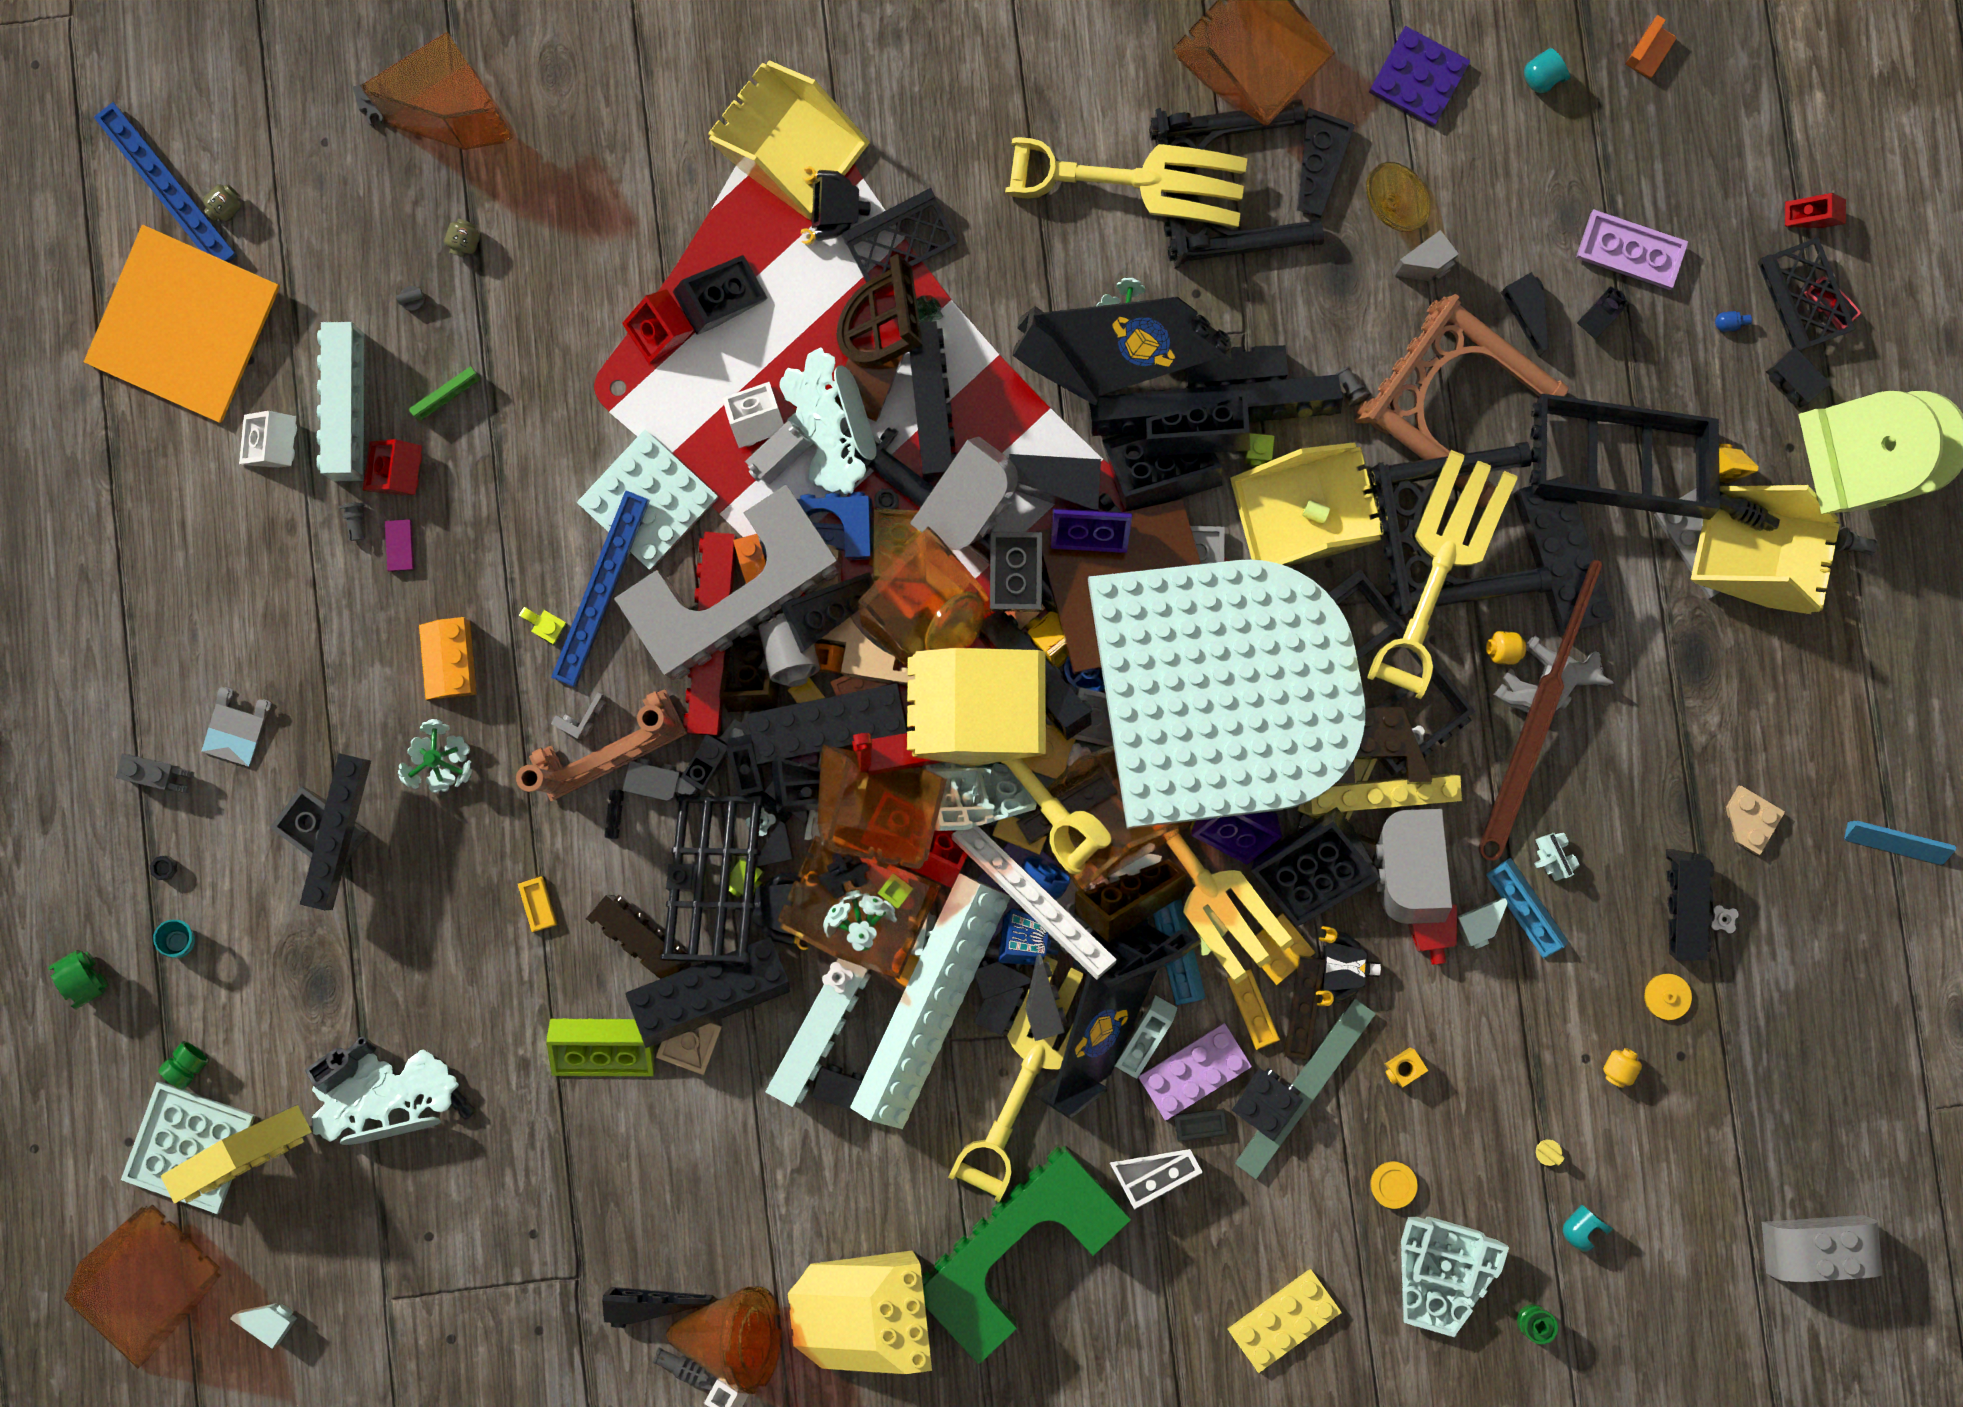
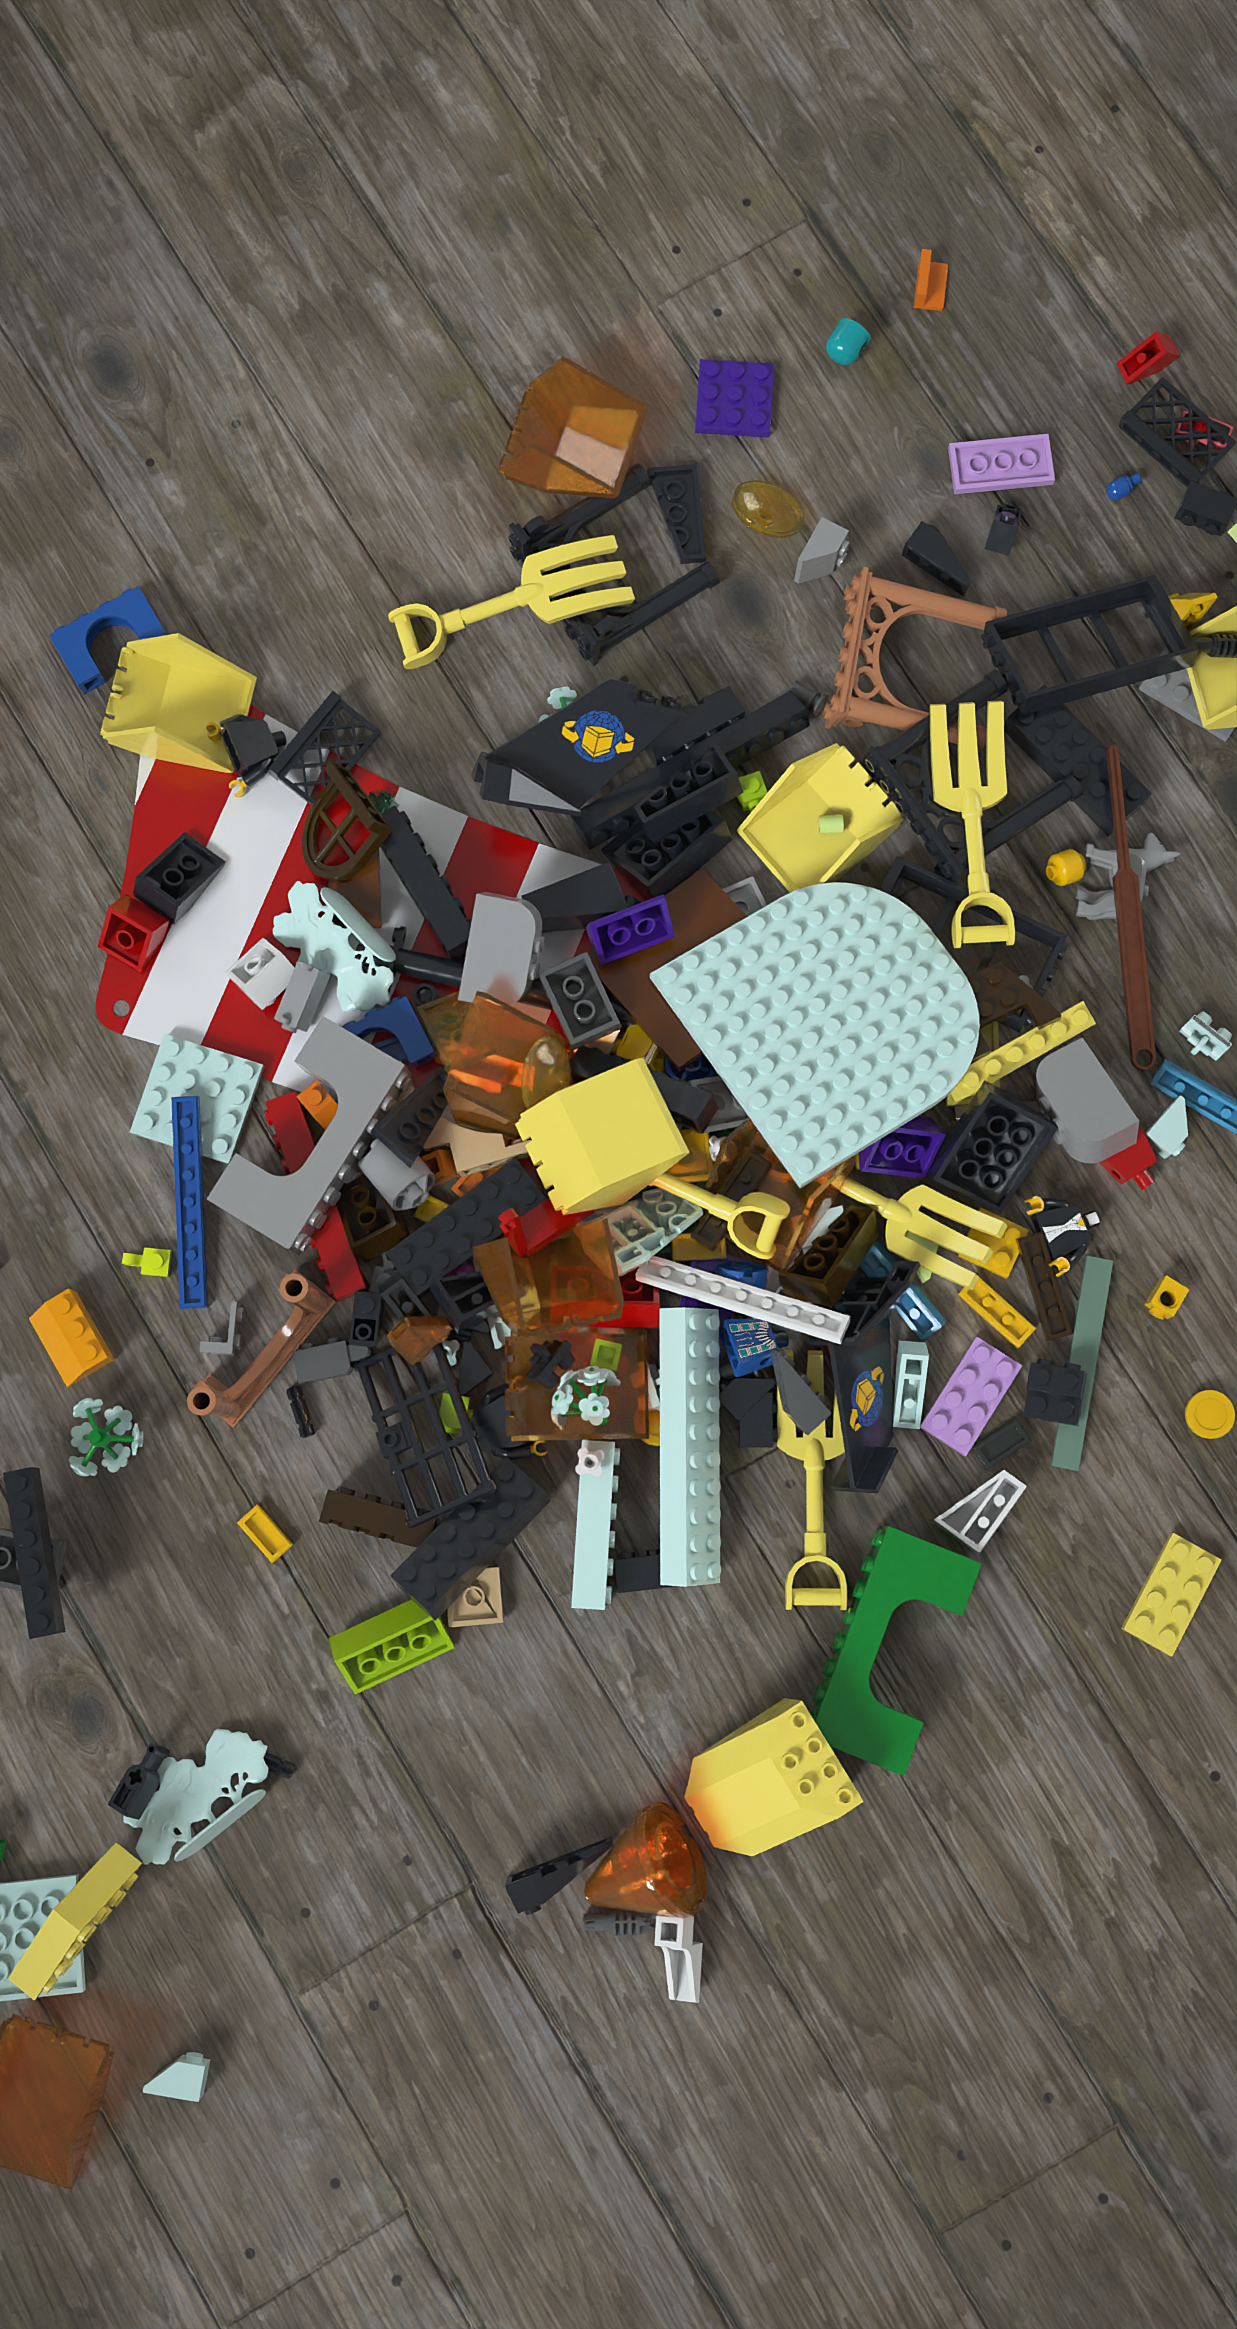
camera: 25 degrees left, 5 degrees down
none -> blue arch [49,586,167,695]
none -> clear orange slope [387,1316,452,1366]

